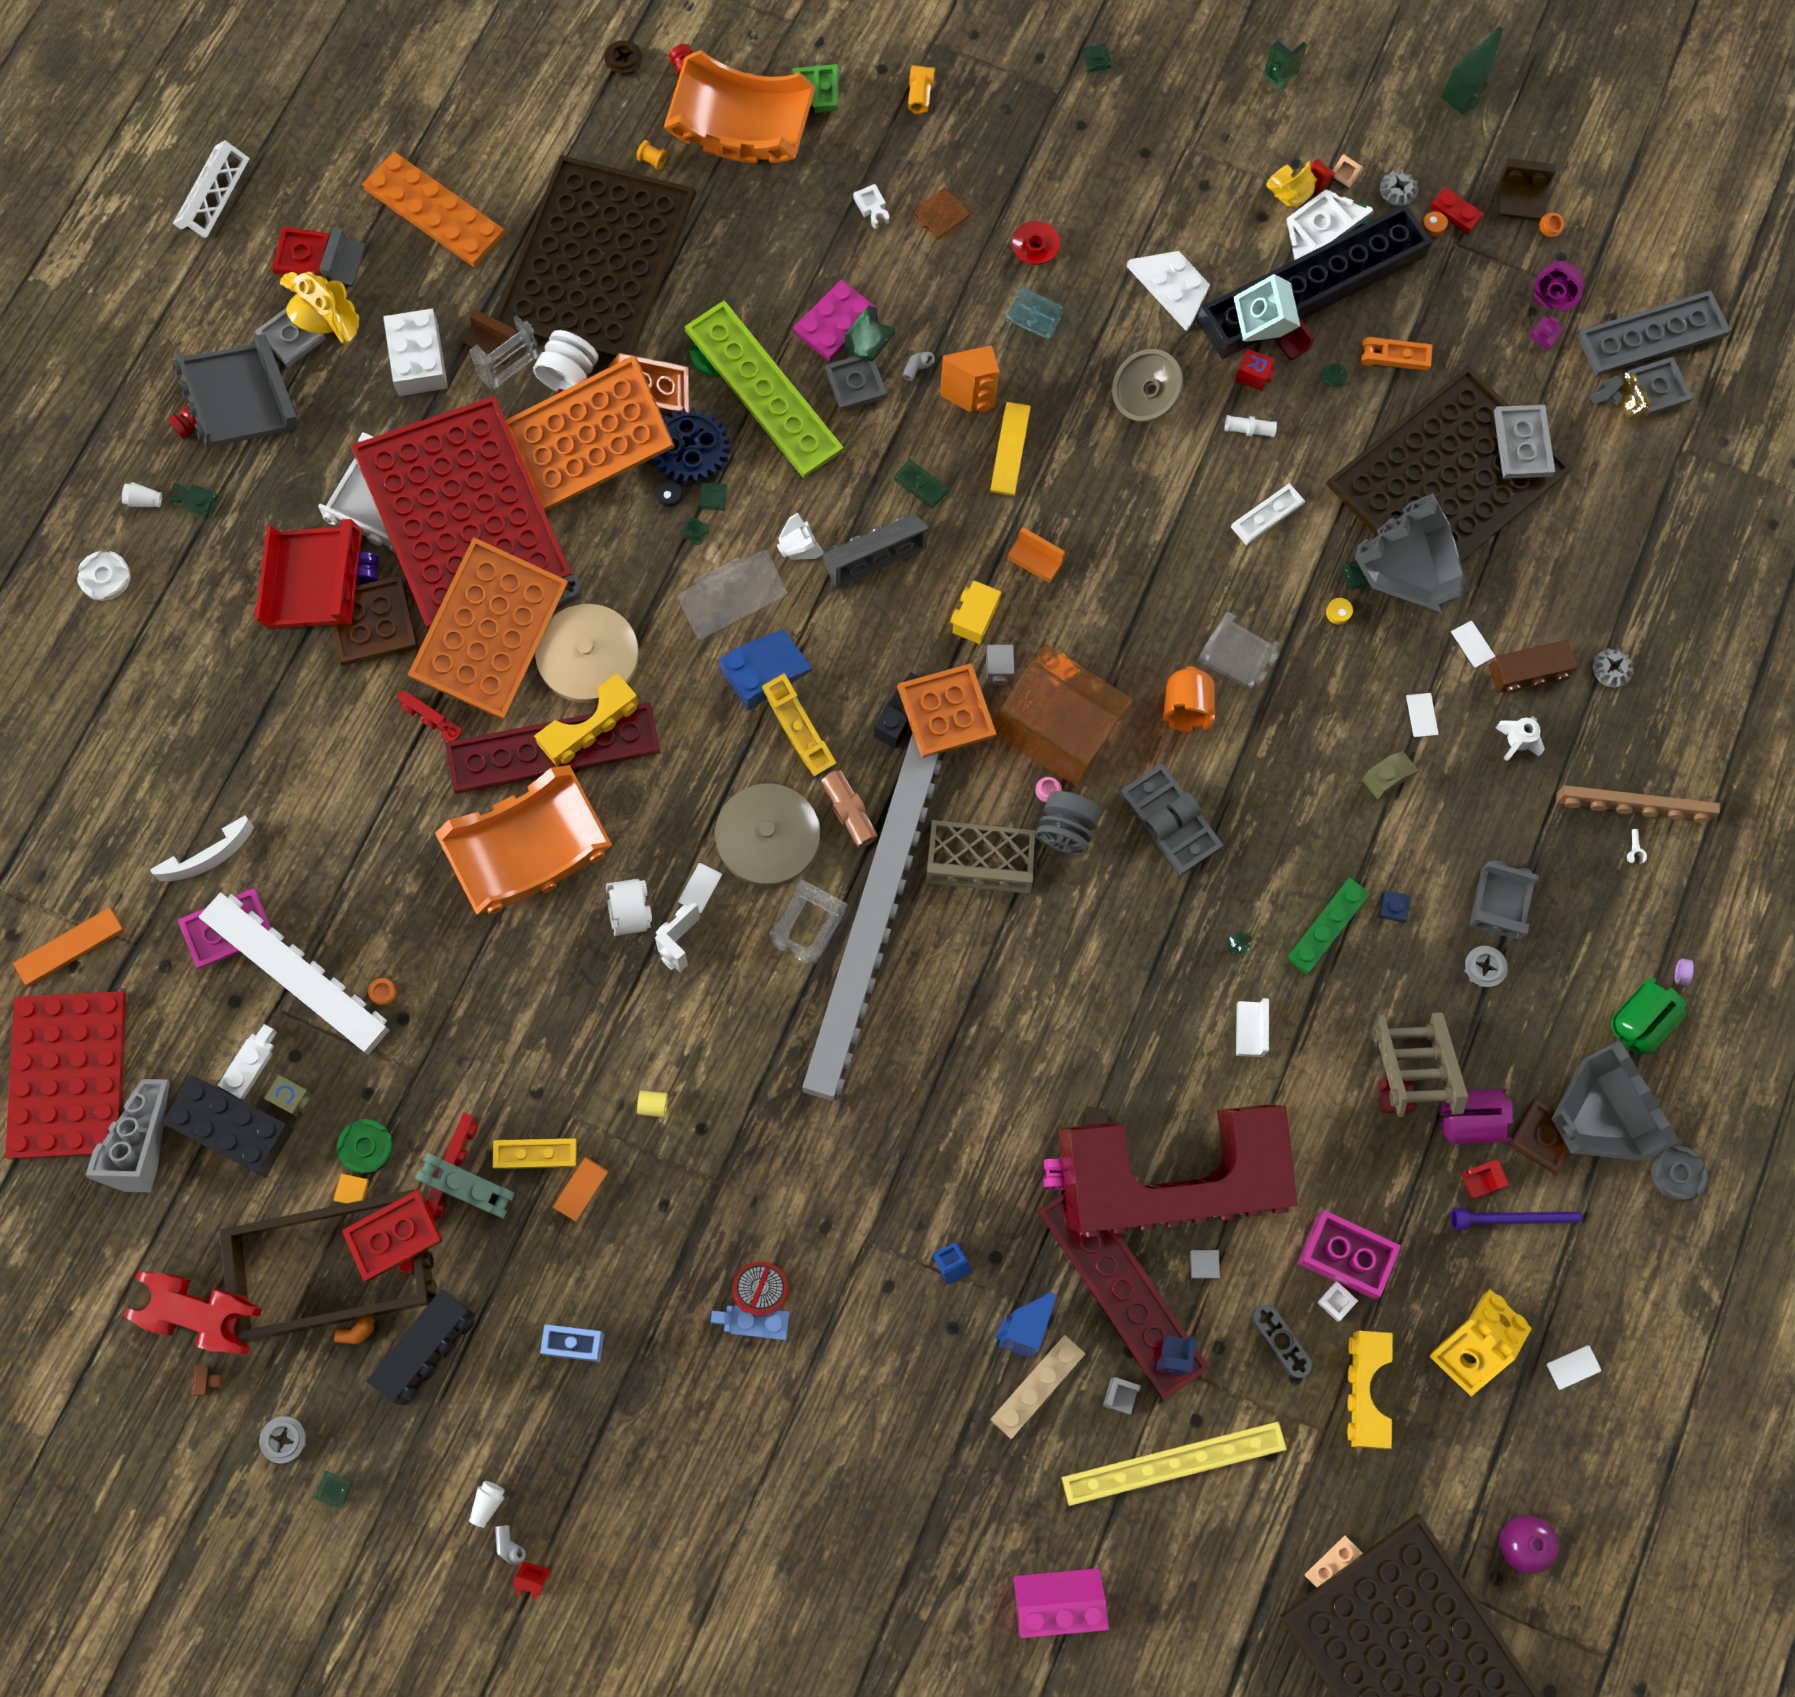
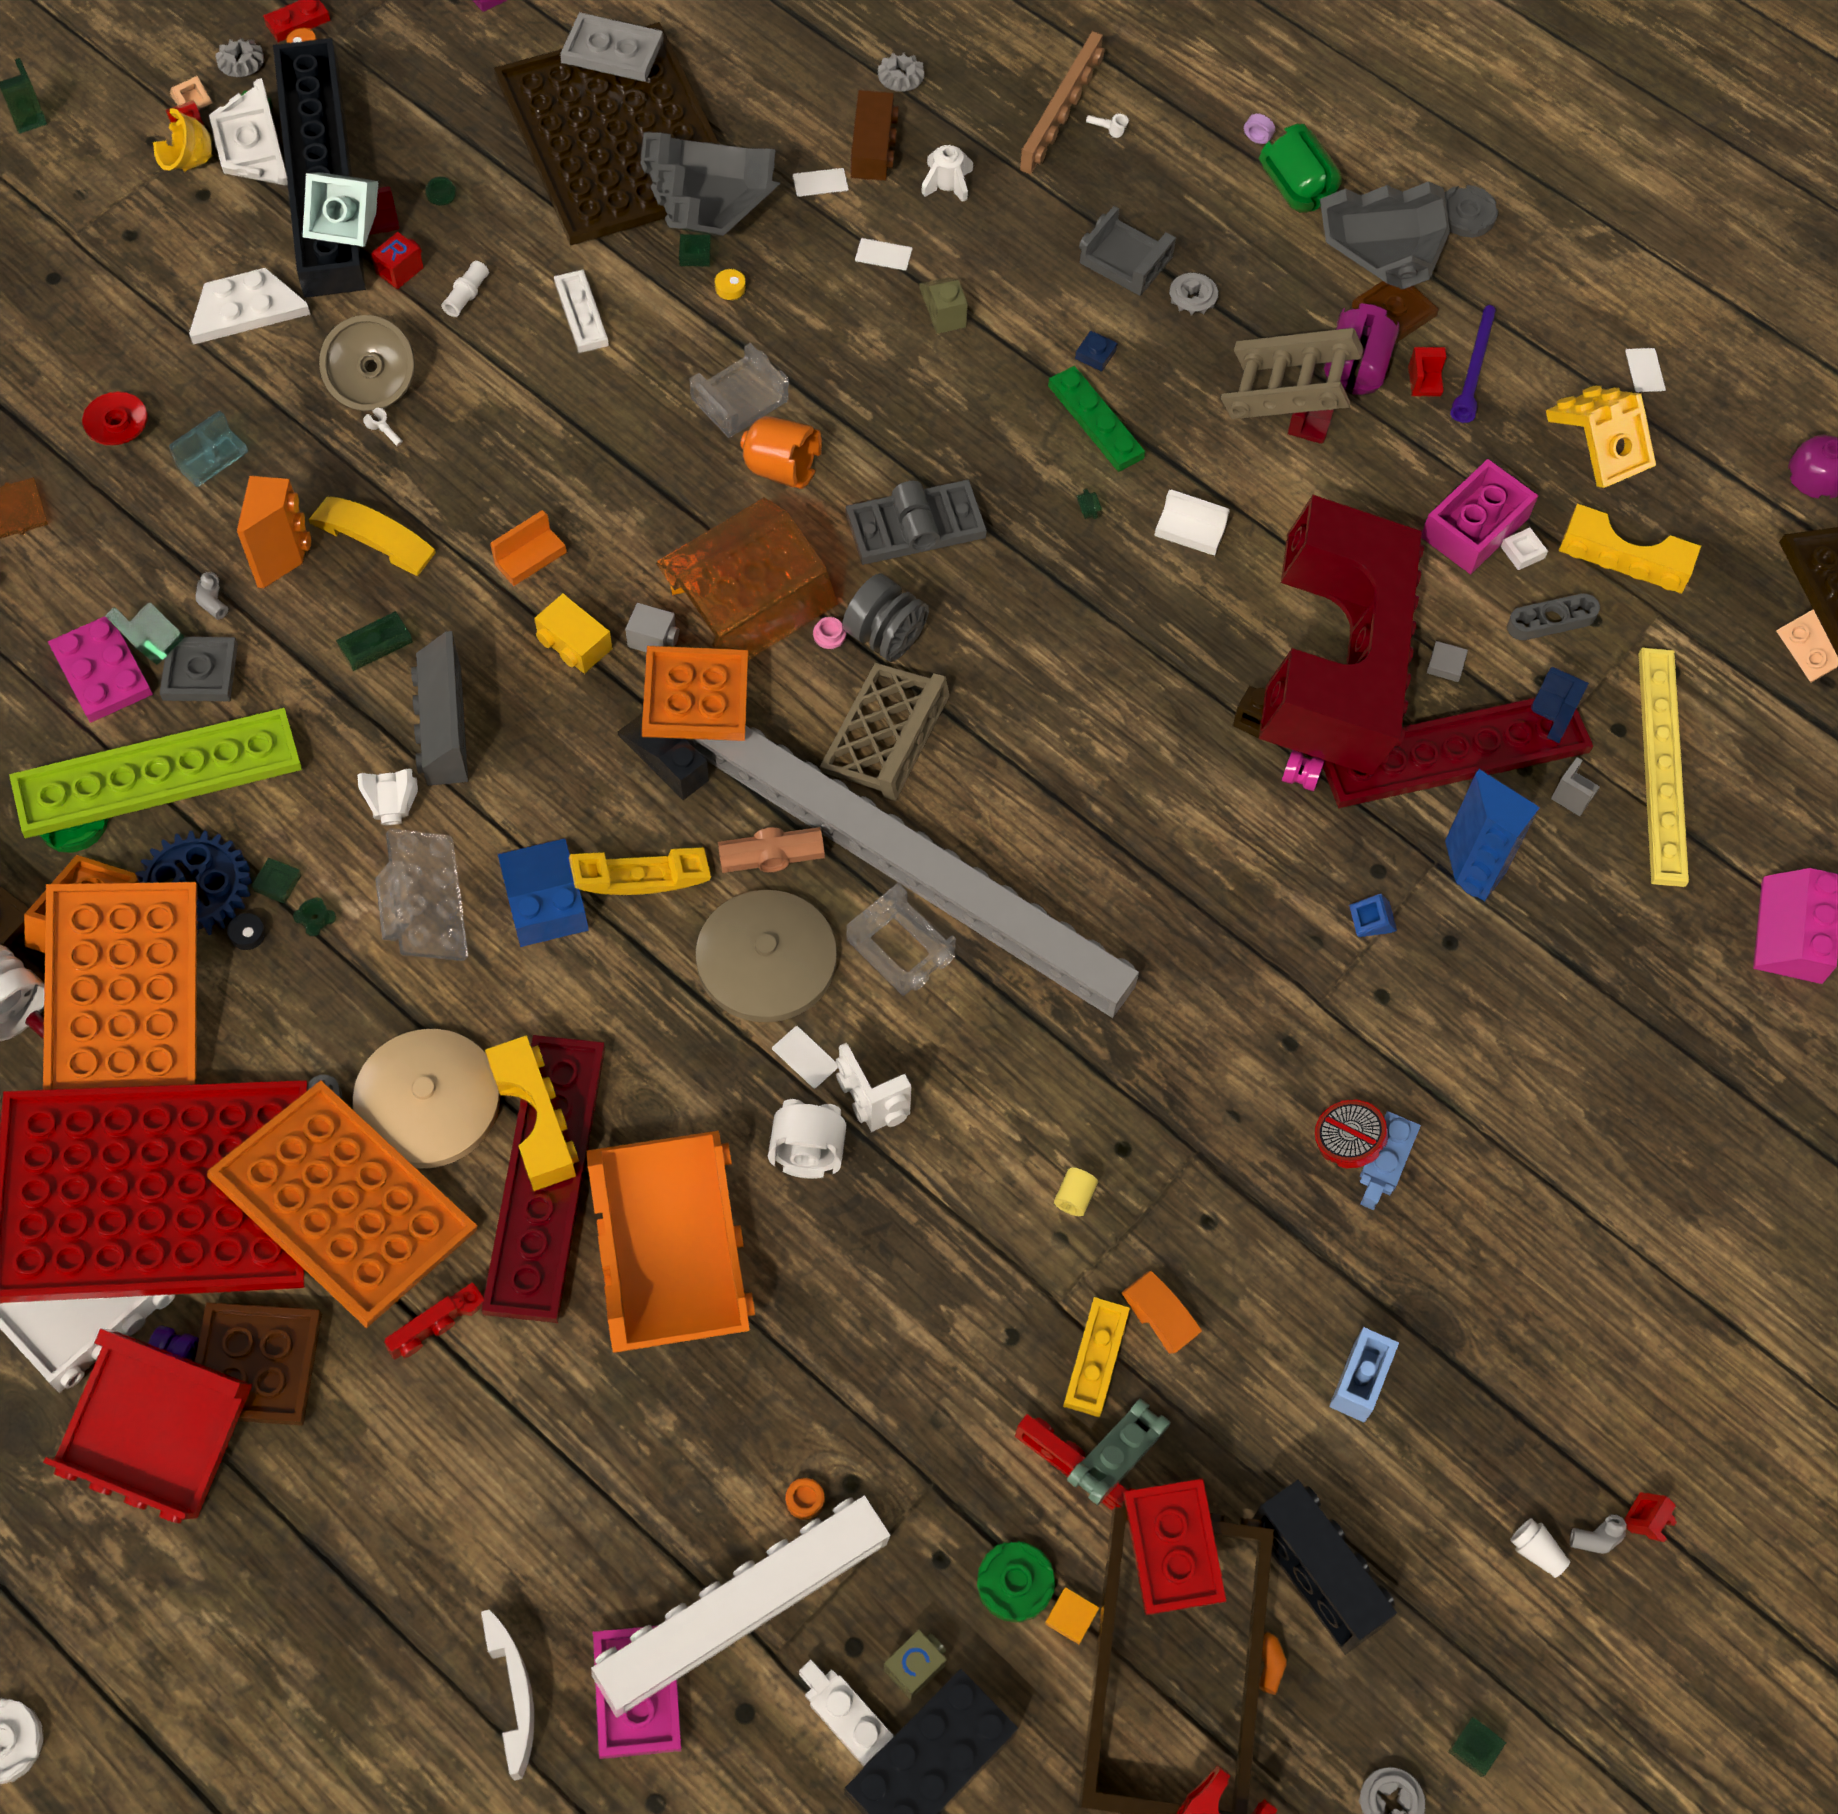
camera: 70 degrees left, 10 degrees down
tan plate [990,1335,1085,1439] -> none
orange plate [1361,337,1432,371] -> none
none -> white hand [364,408,403,446]

